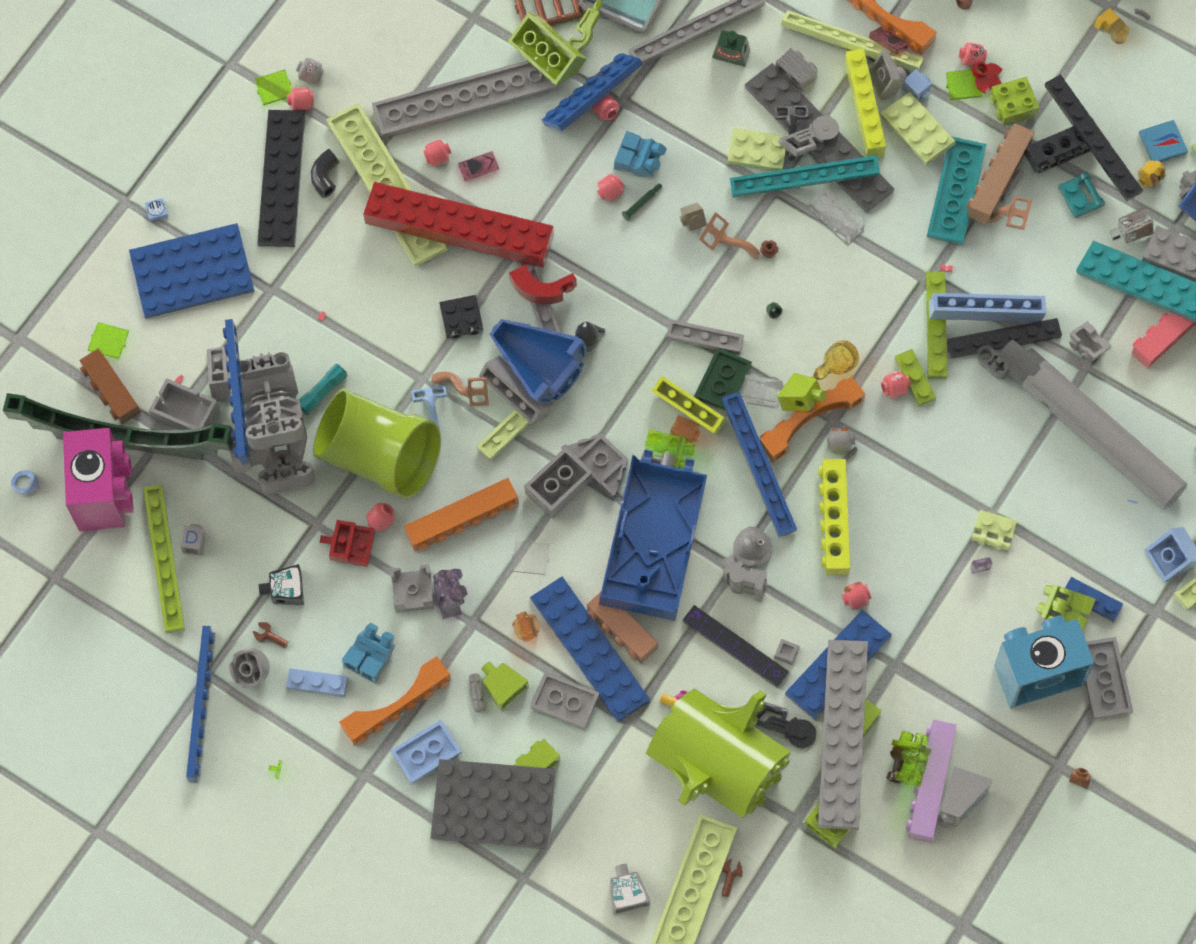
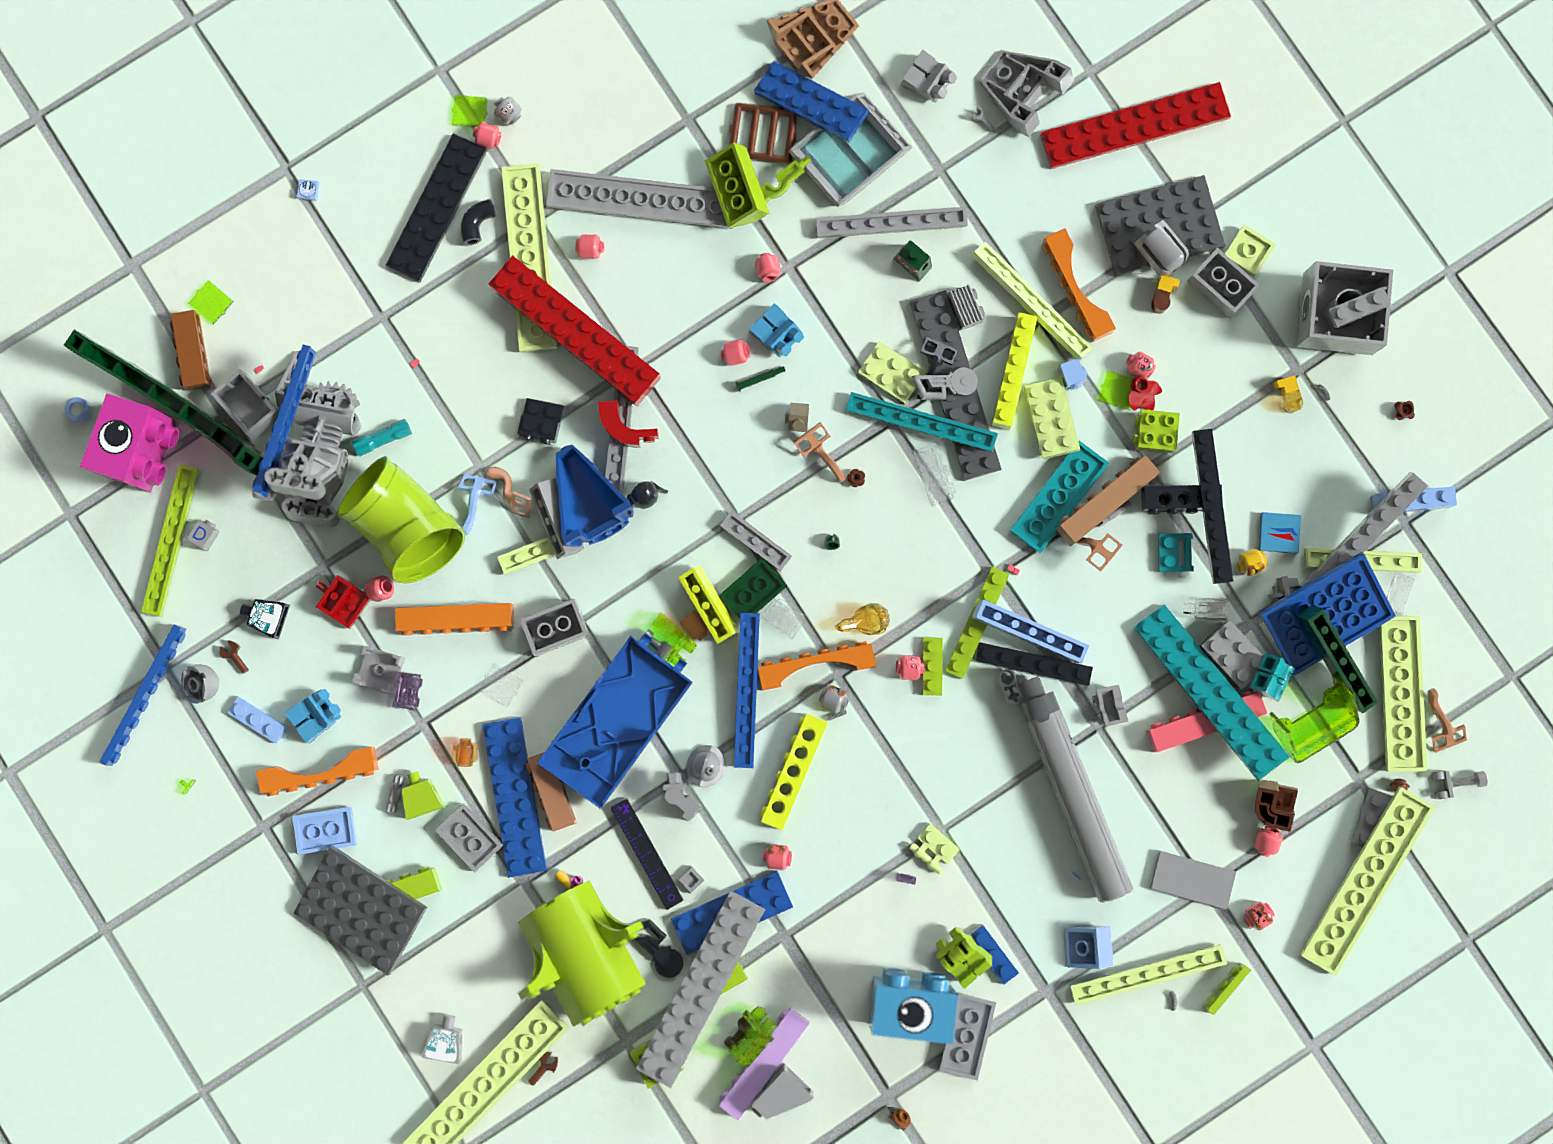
camera: 25 degrees right, 15 degrees up
blue plate [129,223,255,319] -> none
clear pink tile [458,151,499,181] -> none
blue plate [541,53,643,132] -> none
light grey wing [561,434,628,498] -> none
lime torso [777,373,826,411] -> none
clear pink tile [869,27,909,55] -> none
light grey slope [869,49,906,100] -> none

